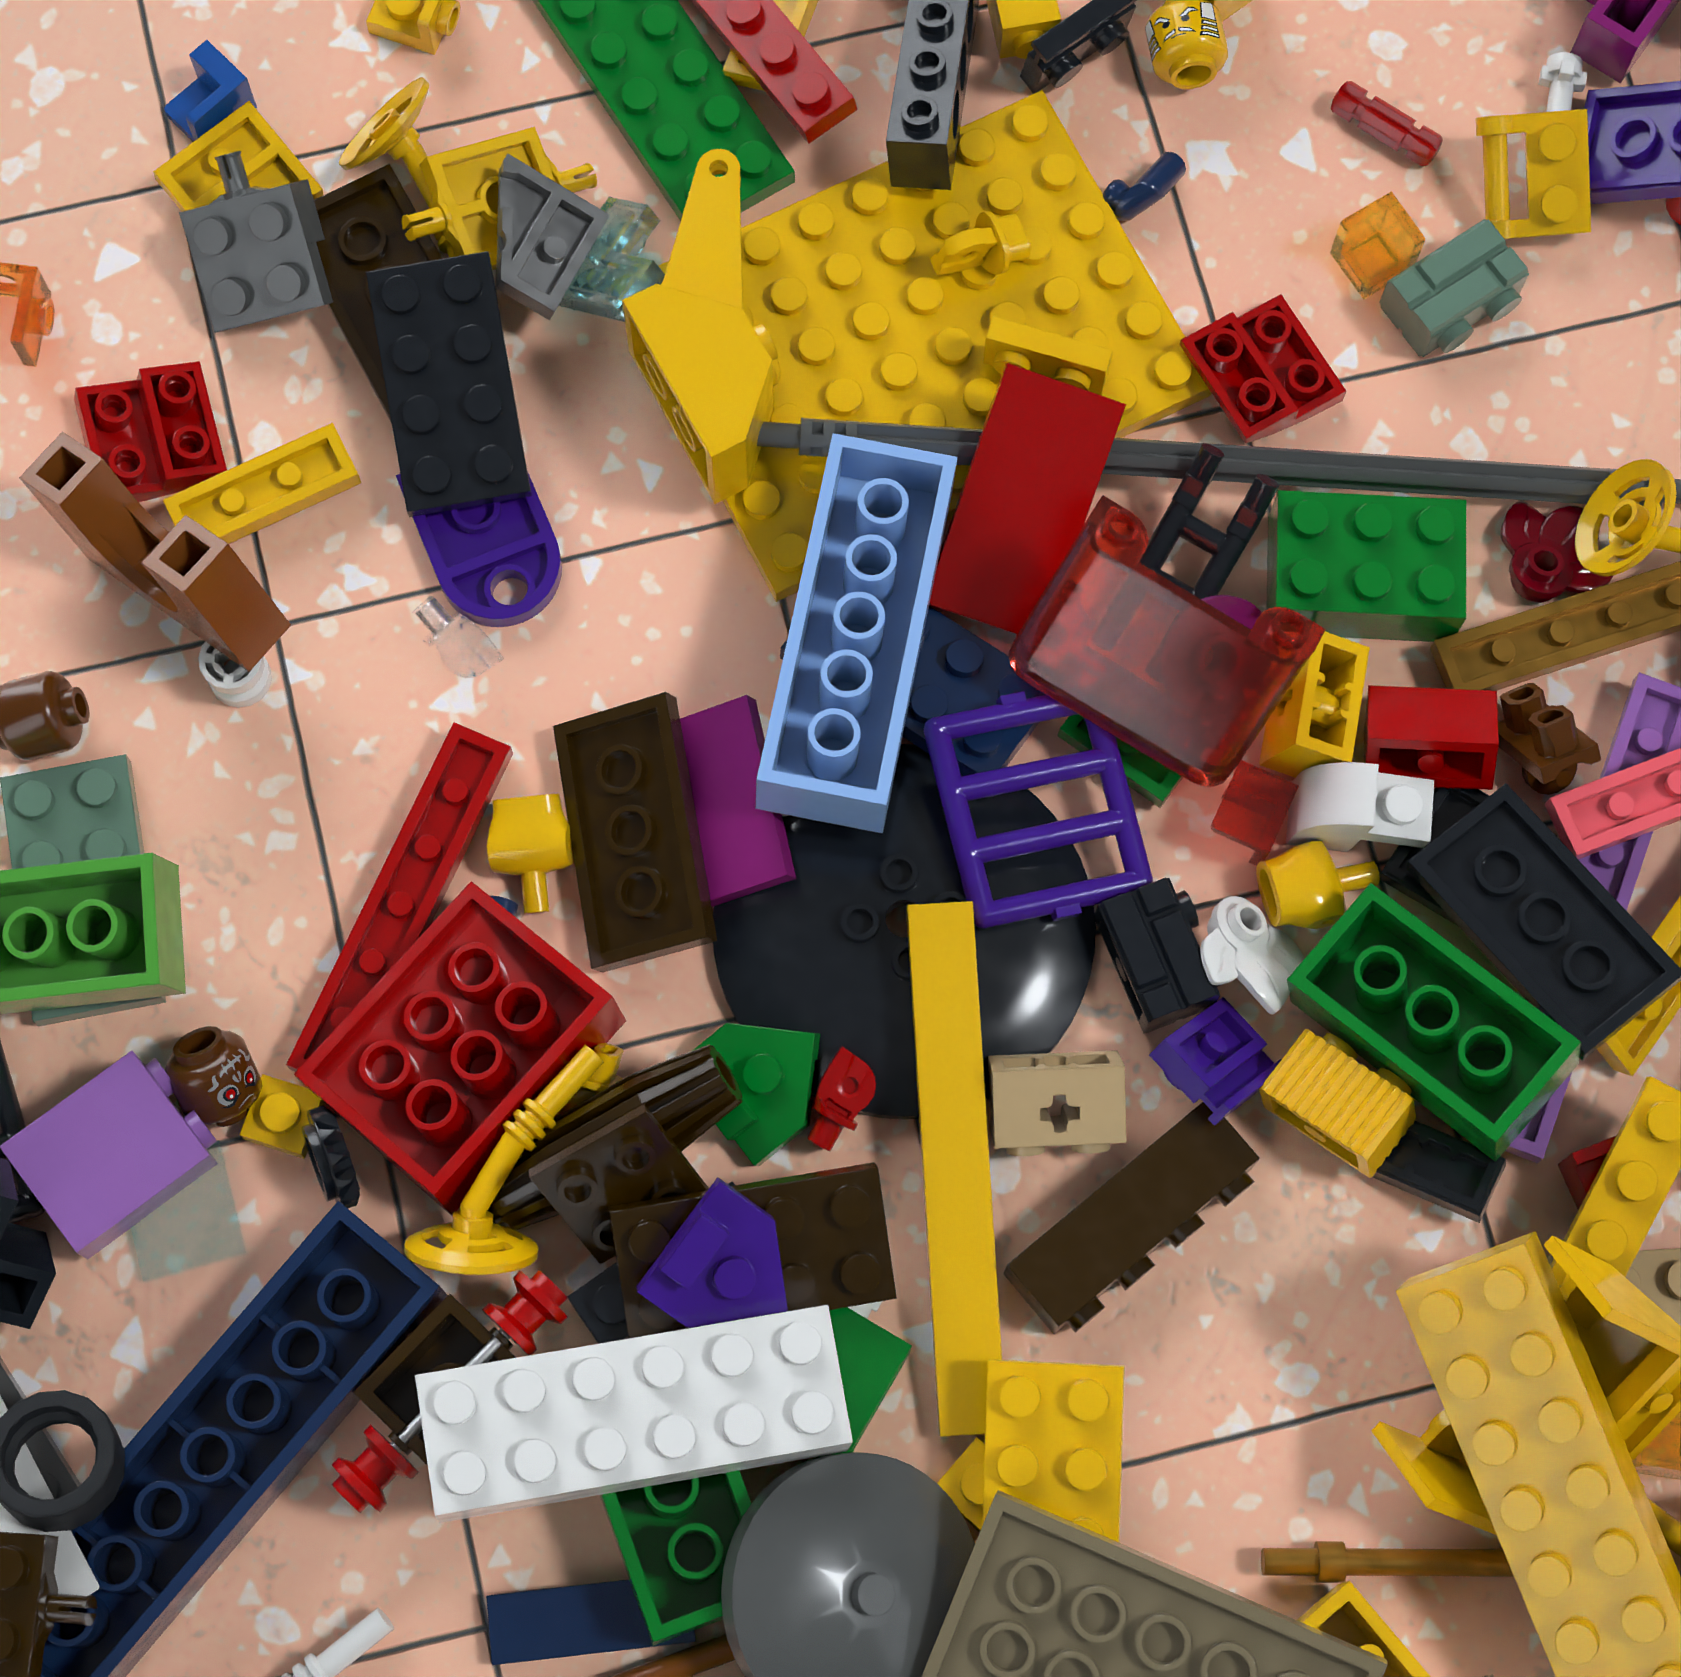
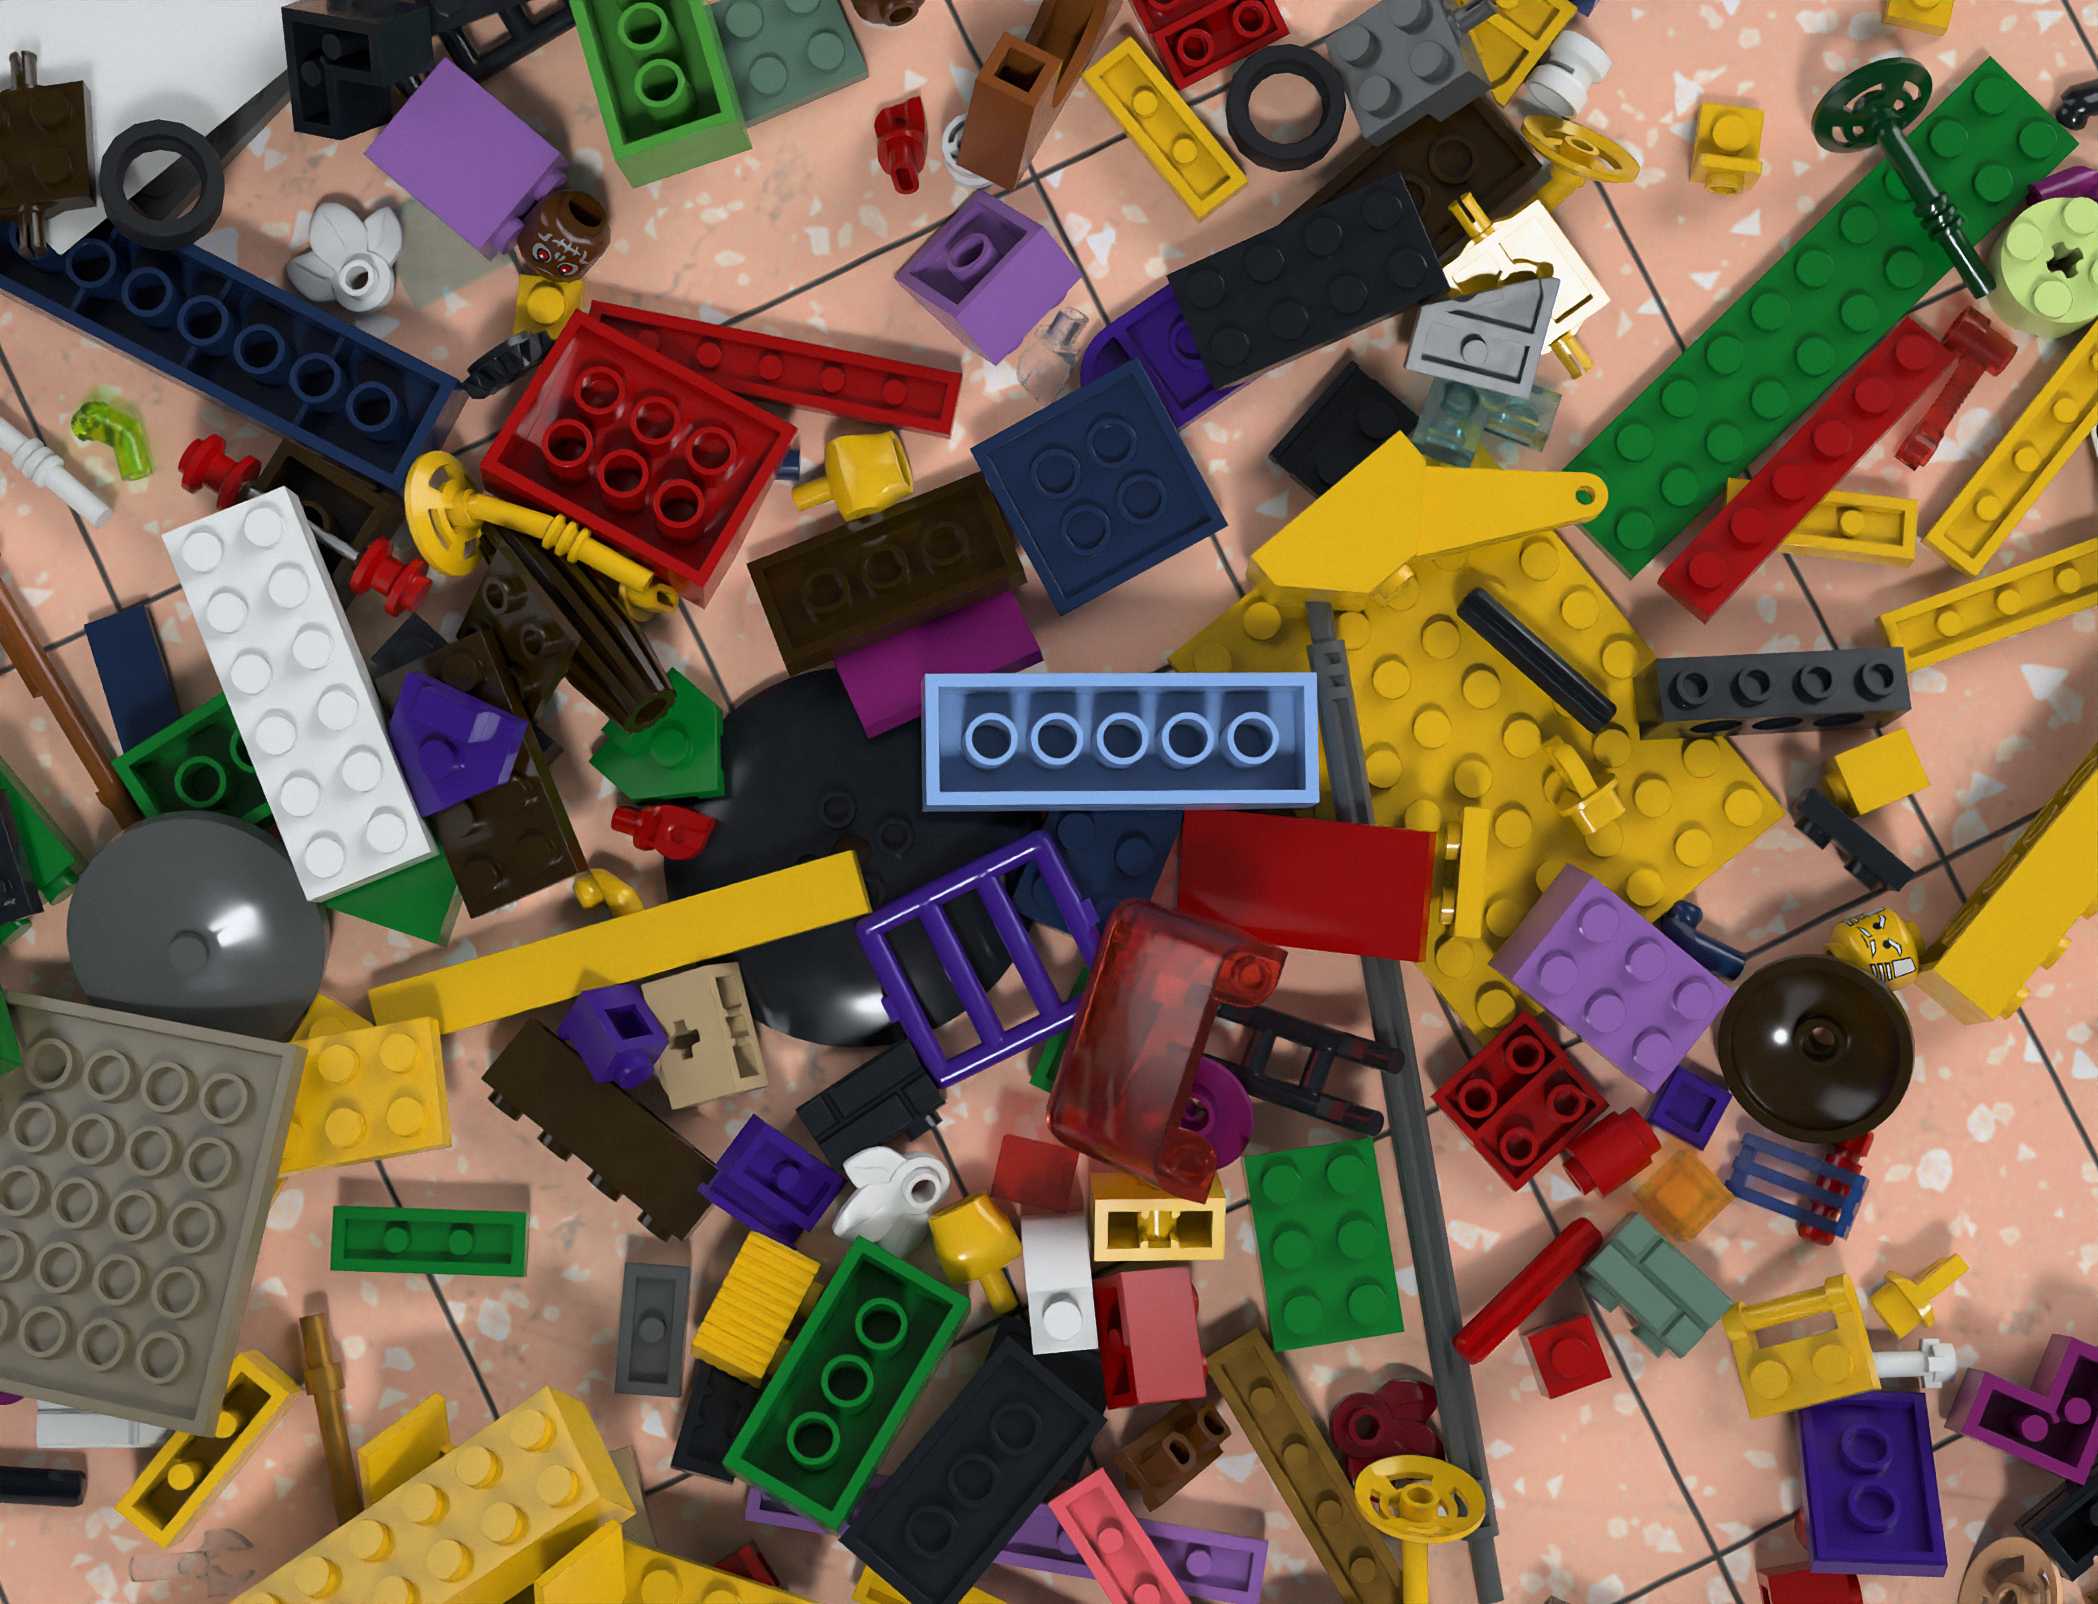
camera: 85 degrees right, 10 degrees up
none -> clear neon green arm [71,401,153,481]
none -> white plate [287,203,404,314]
none -> green plate [330,1205,530,1277]
none -> dark purple brick [556,982,670,1089]
none -> yellow arm [572,868,645,918]
none -> dark grey plate [614,1262,692,1398]
none -> red piece [874,96,929,195]
none -> medium lavender slope [894,189,1083,366]
none -> dark blue plate [970,357,1229,617]
none -> black tyre [1225,44,1346,172]
none -> black plate [1268,360,1422,500]
none -> red axle [1451,1217,1603,1365]
none -> black axle [1456,587,1617,734]
none -> medium lavender brick [1488,863,1735,1094]
none -> red brick [1519,1312,1612,1400]
none -> white wheel [1525,30,1613,119]
none -> red brick [1562,1107,1662,1199]
none -> dark purple tile [1644,1065,1733,1151]
none -> dark brown dish [1718,954,1915,1144]
none -> clear blue tile [1722,1132,1870,1241]
none -> yellow piece [1867,1253,1970,1340]

